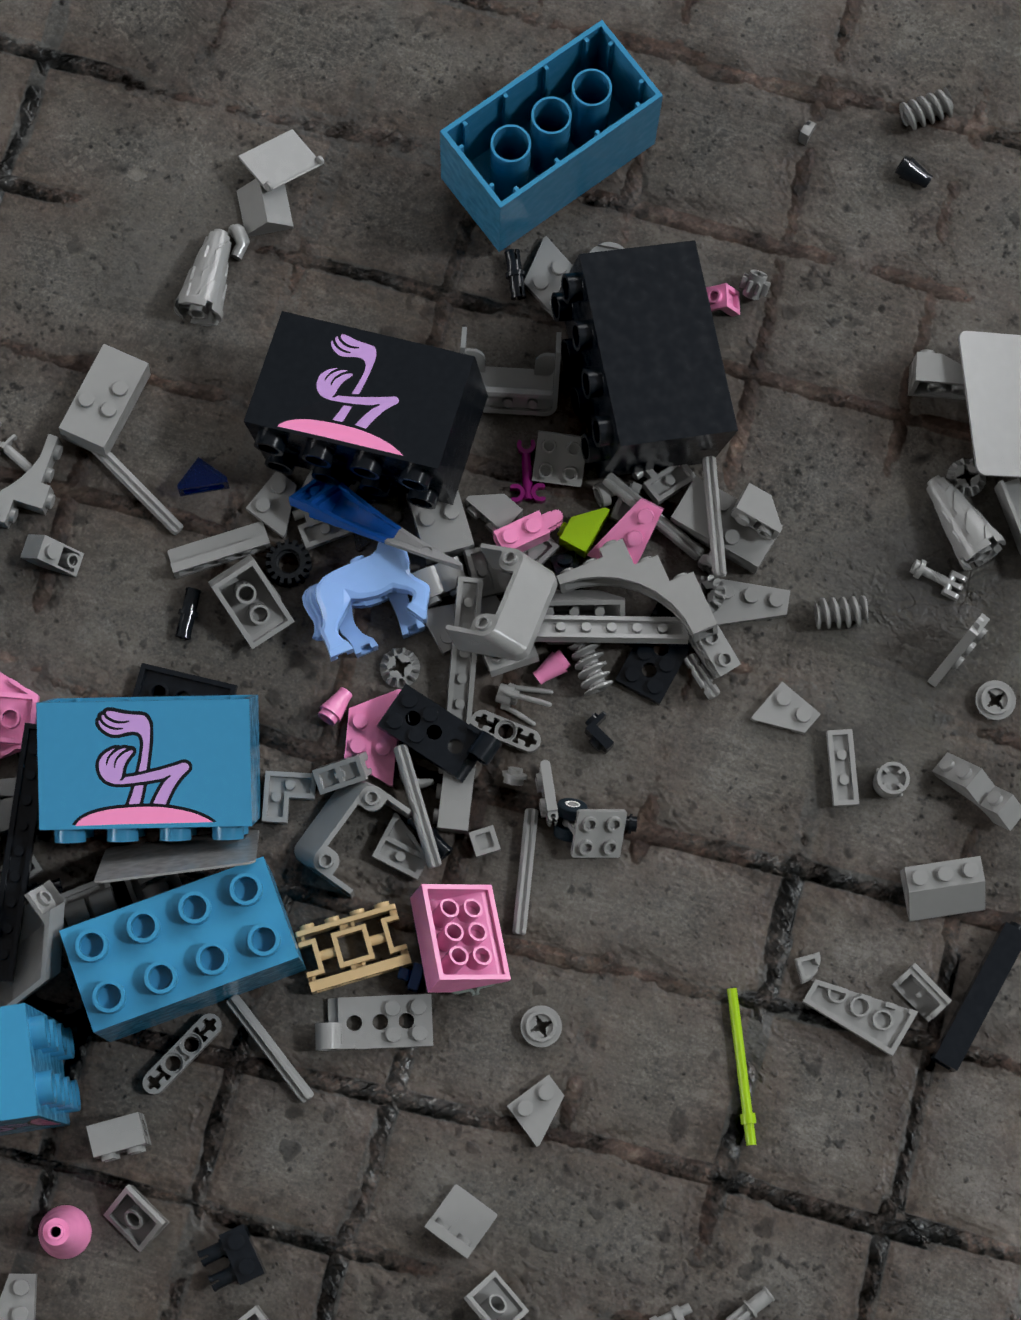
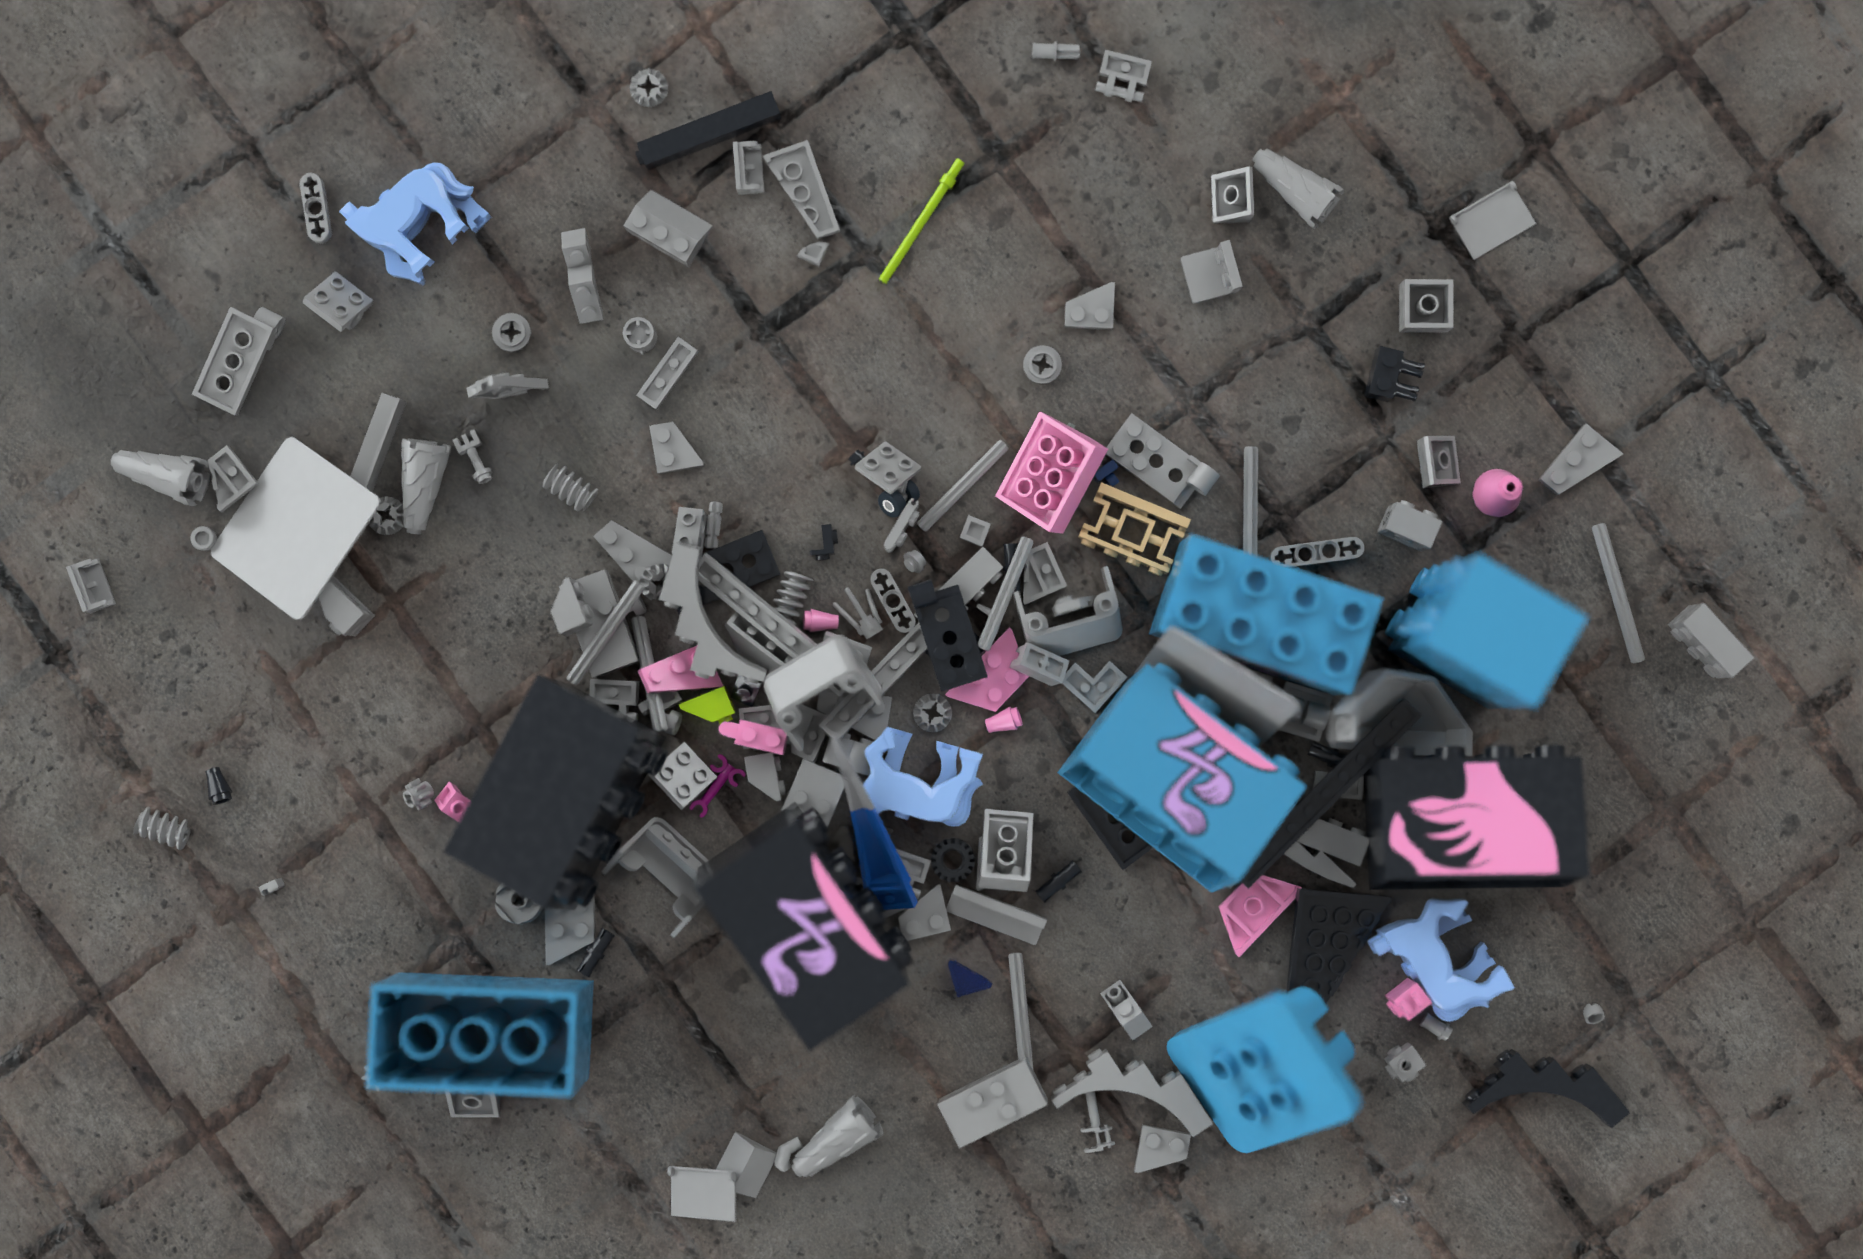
camera: 135 degrees left, 10 degrees up
none -> light grey wing [1051,595,1097,618]

